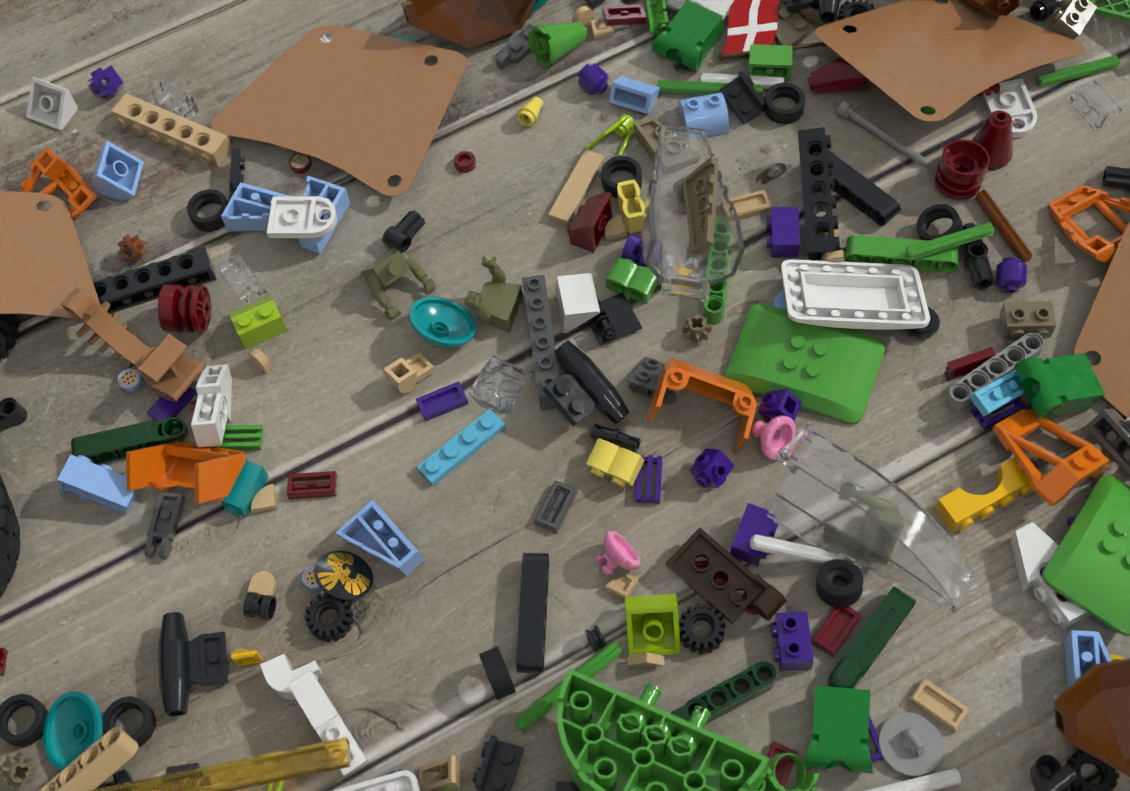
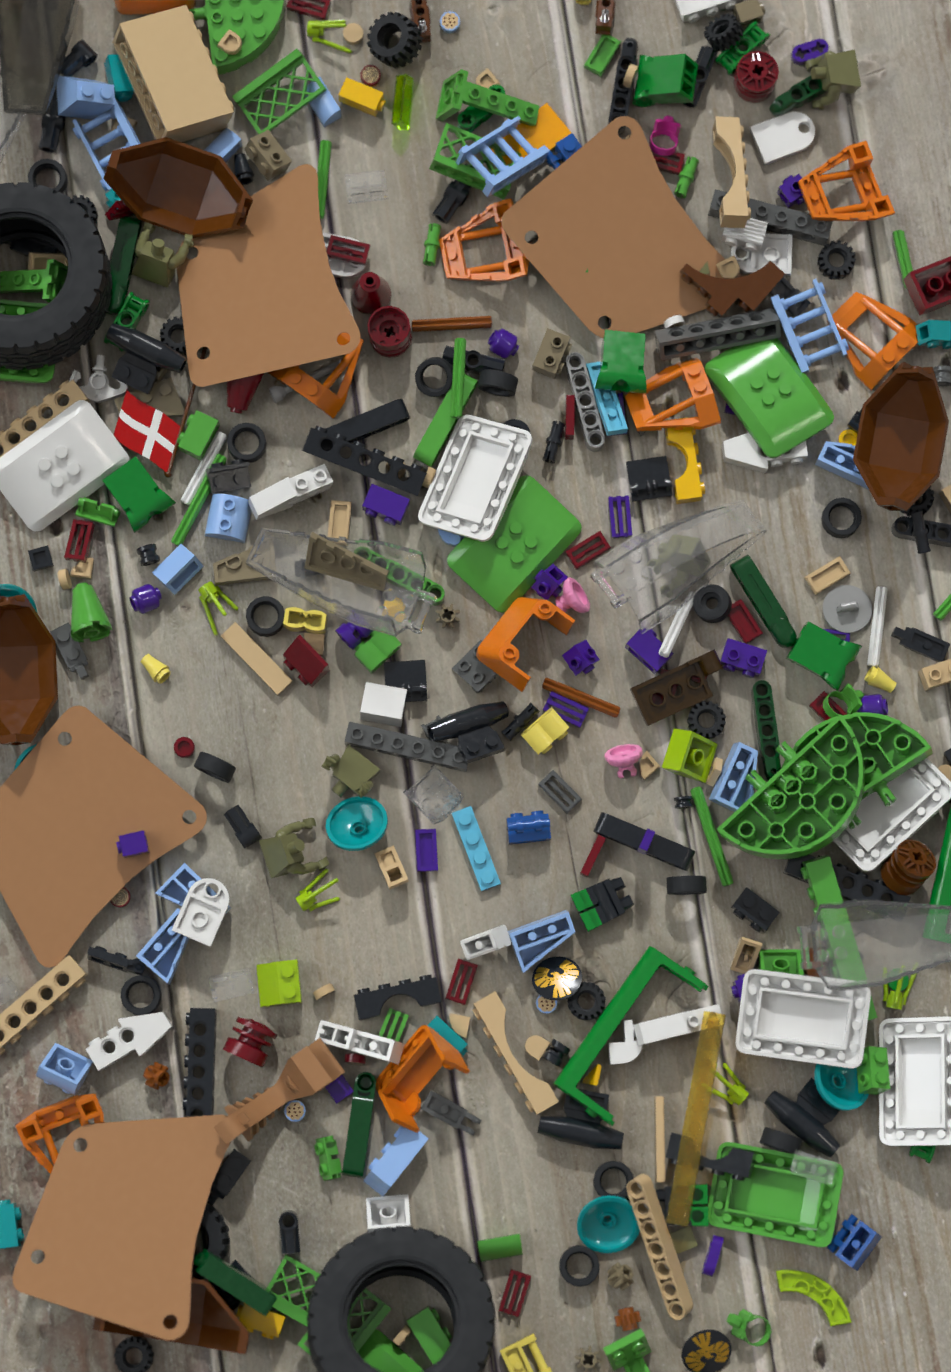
camera: 80 degrees left, 20 degrees up
none -> white brick [86,1012,173,1071]
none -> dark purple brick [116,830,150,858]
none -> black wheel [136,544,160,566]
none -> black tyre [194,752,236,783]
none -> black hinge [207,1149,251,1206]
none -> white brick [248,464,333,520]
none -> orange windscreen [267,333,364,419]
none -> lime plant [295,868,340,912]
none -> bright green hinge [315,1135,342,1181]
none -> dark red tile [327,235,370,266]
none -> black arch [354,974,442,1020]
none -> white slope [366,1194,411,1232]
none -> bright green pin [423,223,442,266]
none -> white brick [460,925,512,960]
none -> tan arch [472,991,559,1115]
none -> bright green brick [477,1233,523,1262]
none -> black tyre [478,369,518,397]
none -> blue brick [506,811,551,845]
none -> black pin [542,421,565,464]
none -> dark orange axle [542,678,621,718]
none -> green piece [553,946,709,1126]
none -> dark red tile [565,531,611,570]
none -> black hips [571,877,634,932]
none -> dark red tile [580,835,606,877]
none -> dark purple tile [608,495,632,538]
none -> black hinge [626,456,673,502]
none -> dark purple tile [637,829,655,855]
none -> tan tile [654,1096,665,1182]
none -> light blue wedge [709,742,758,812]
none -> black tyre [821,497,862,539]

